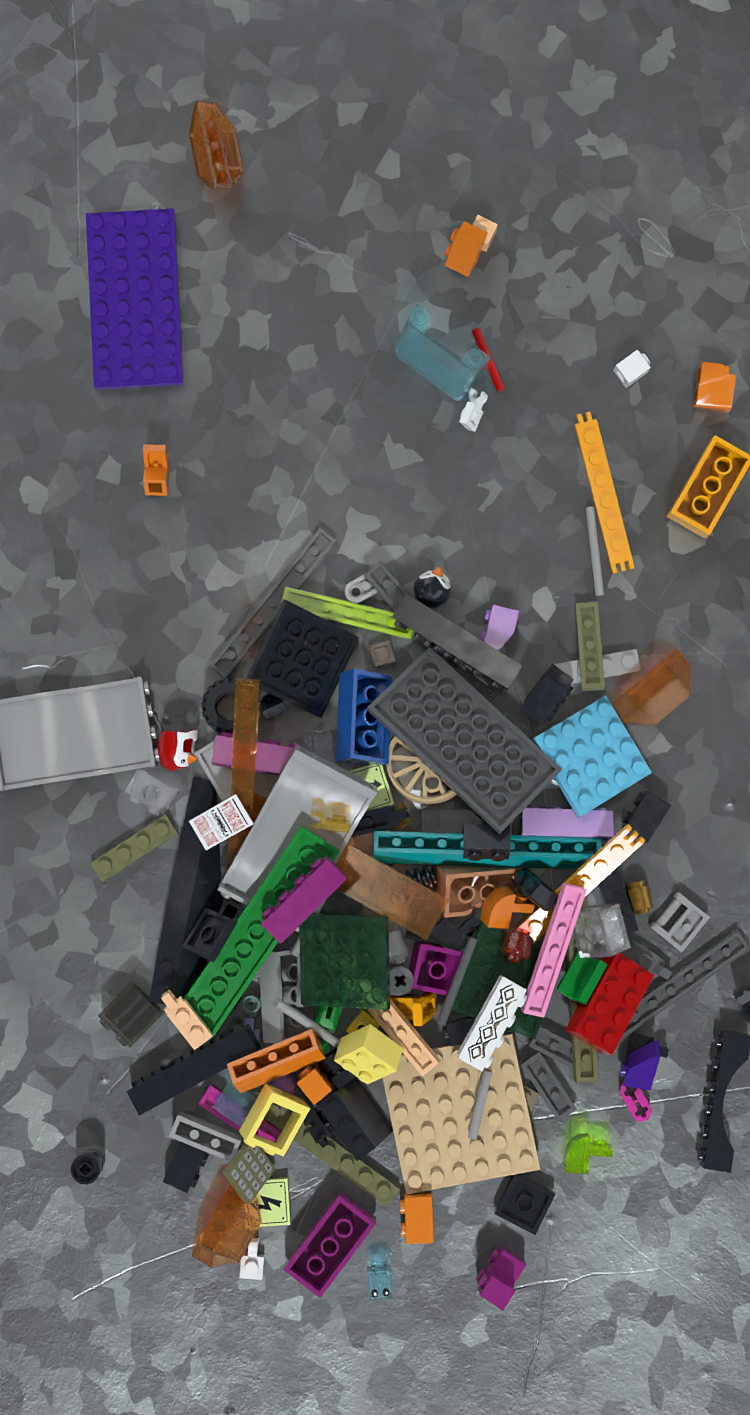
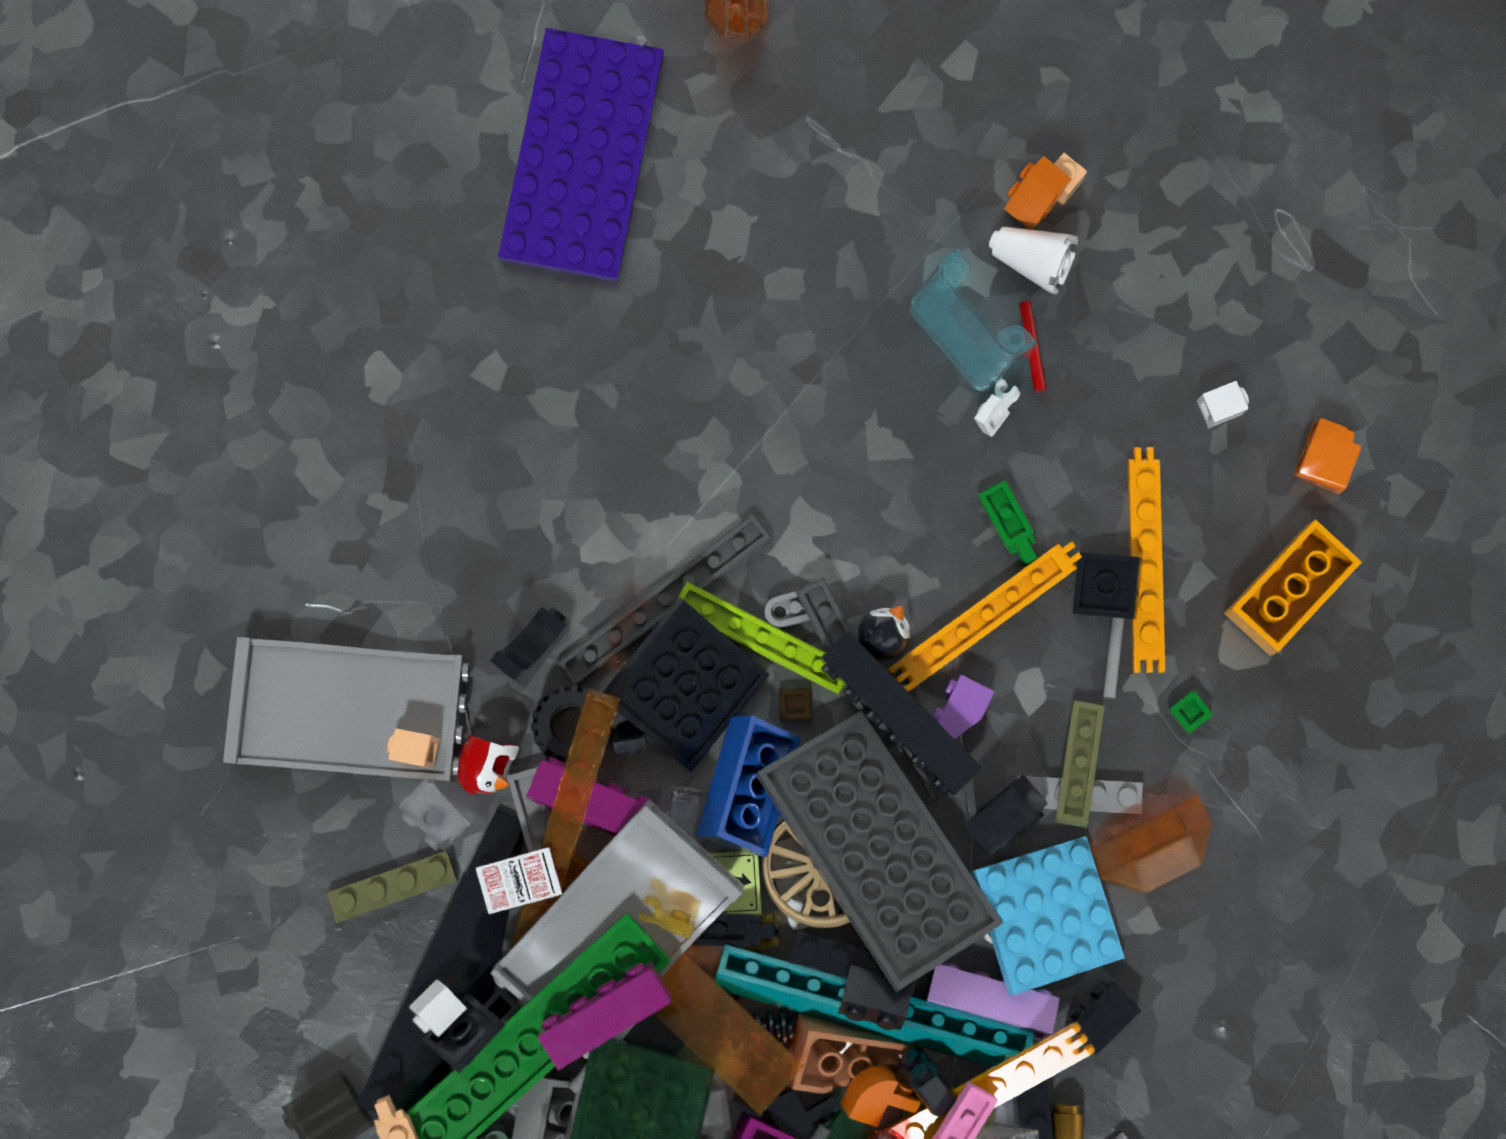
camera: 10 degrees right, 5 degrees down
orange brick [143,444,169,496] -> none
none -> light nougat brick [387,728,441,770]
none -> white brick [409,980,467,1037]
none -> black arch [490,607,569,688]
none -> light orange hinge [886,541,1082,692]
none -> green hinge [977,480,1037,567]
none -> white cone [989,227,1078,294]
none -> black plate [1073,552,1142,620]
none -> green plate [1168,690,1213,735]

